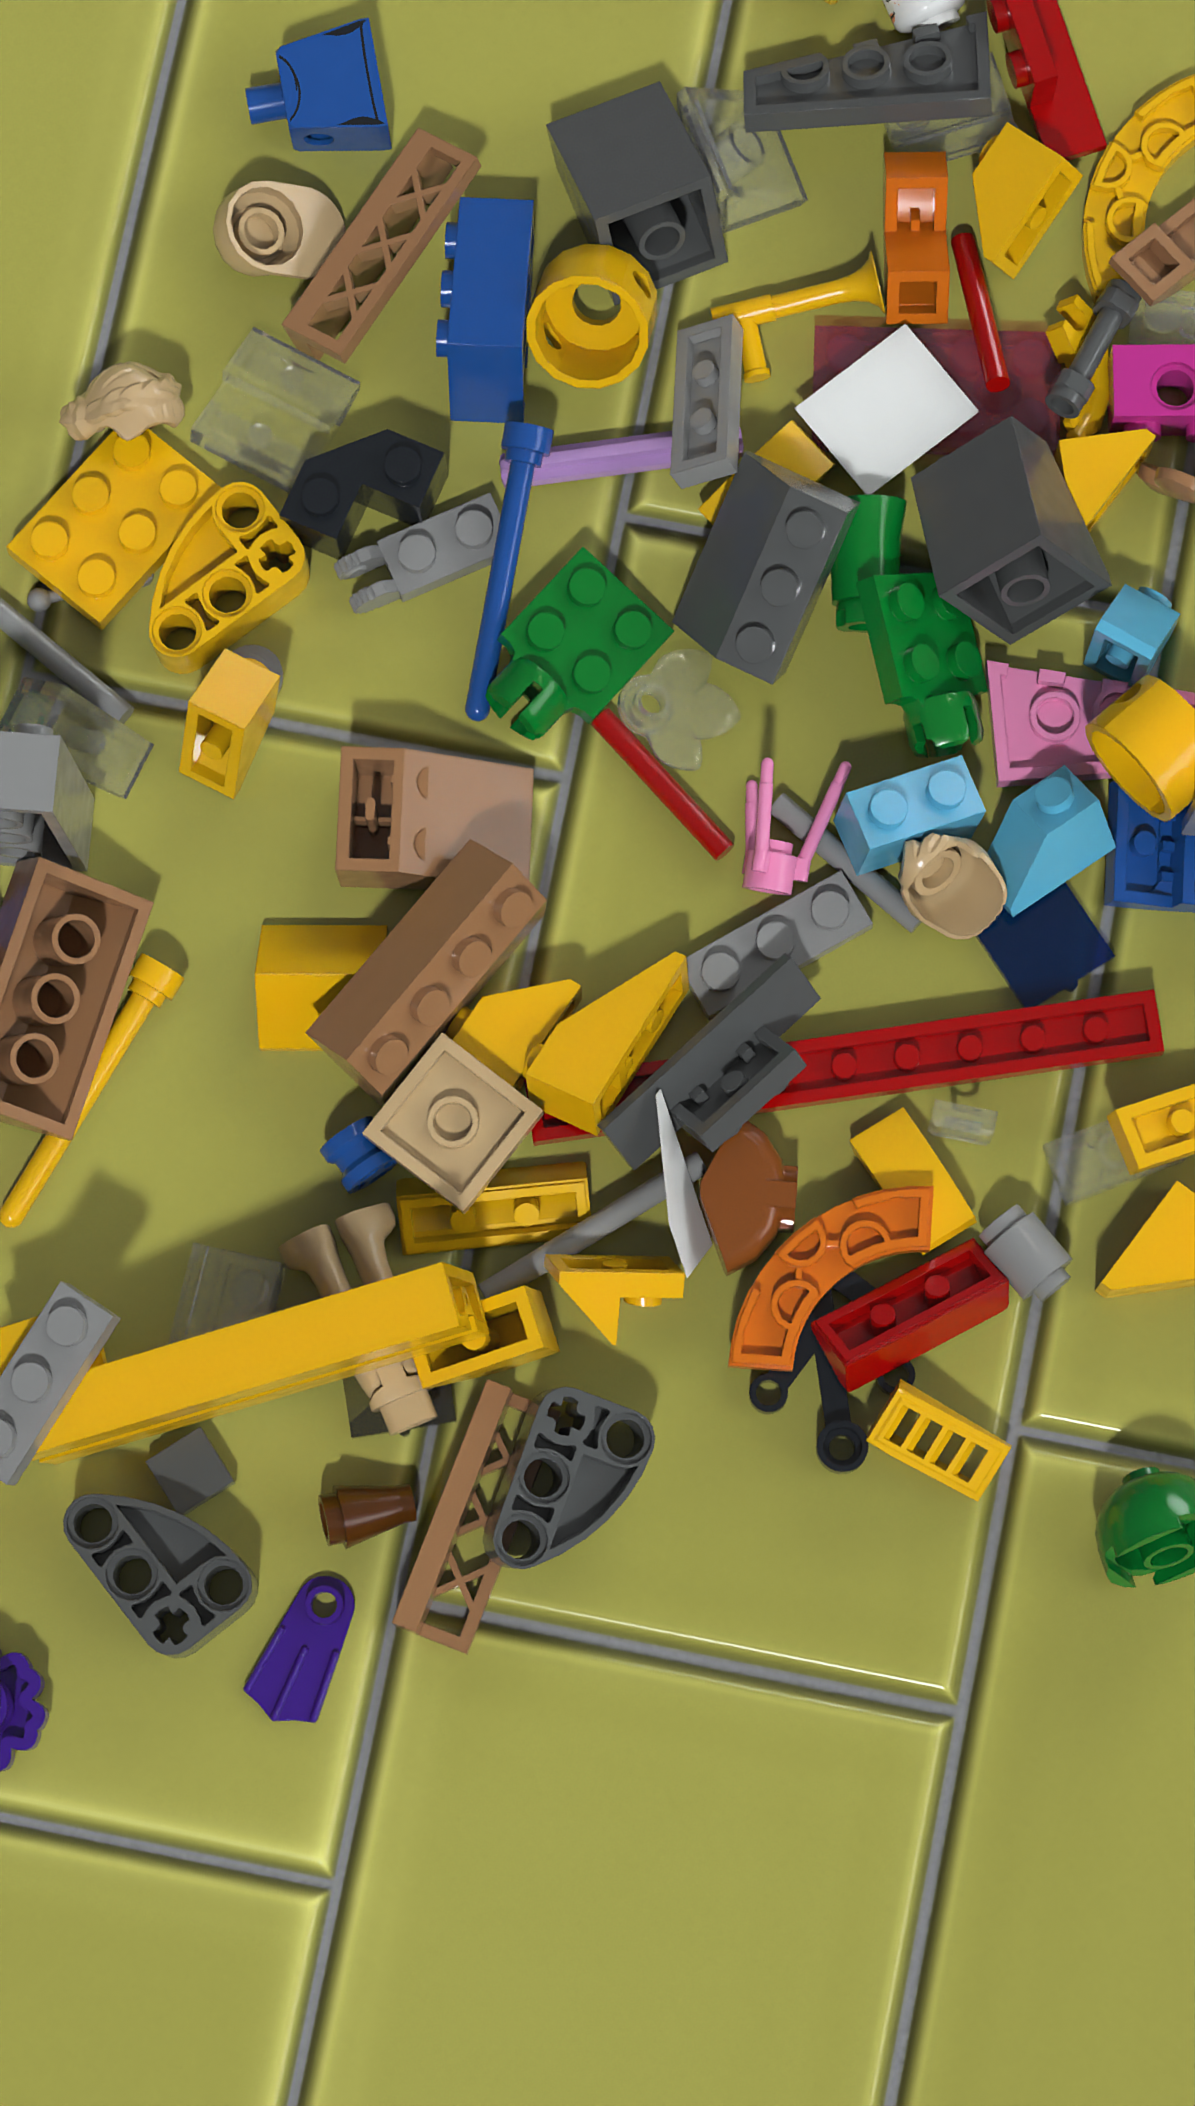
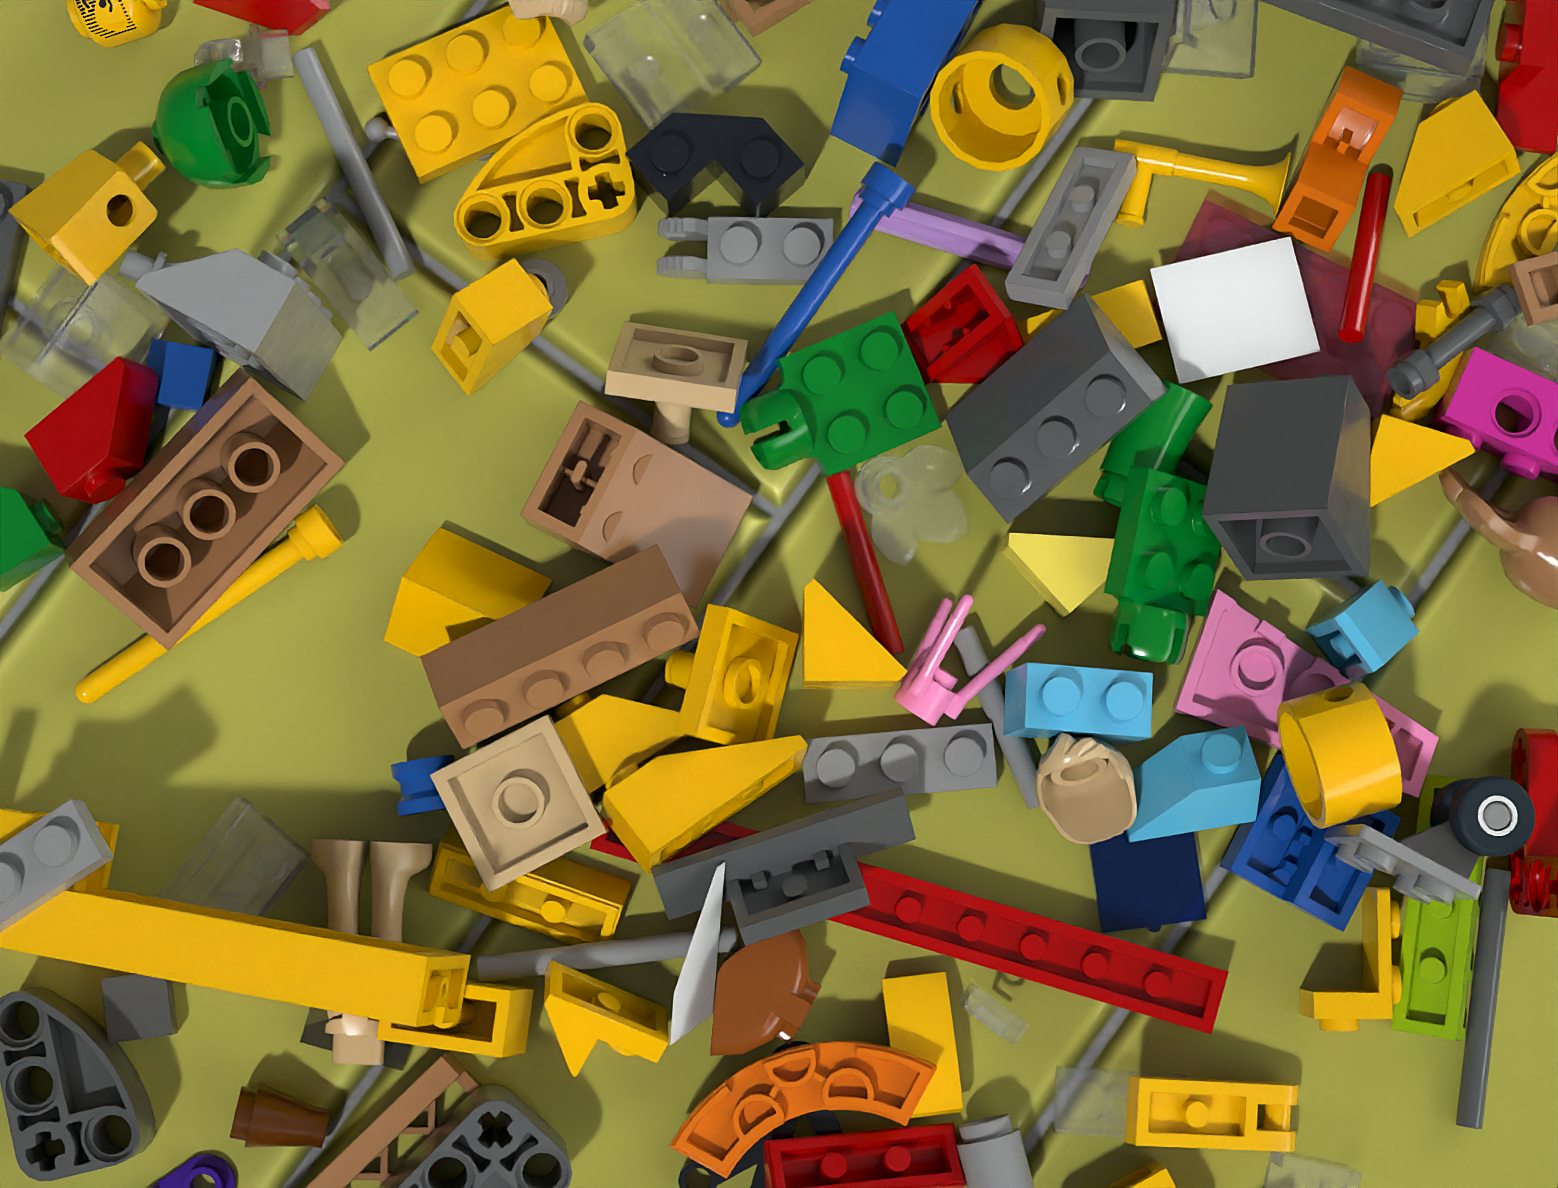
camera: 15 degrees right, 5 degrees up
none -> tan tile [605,321,748,445]
none -> yellow tile [665,604,799,746]
none -> yellow slope [802,578,908,689]
none -> red slope [900,263,1024,386]
none -> light yellow slope [1002,533,1115,618]

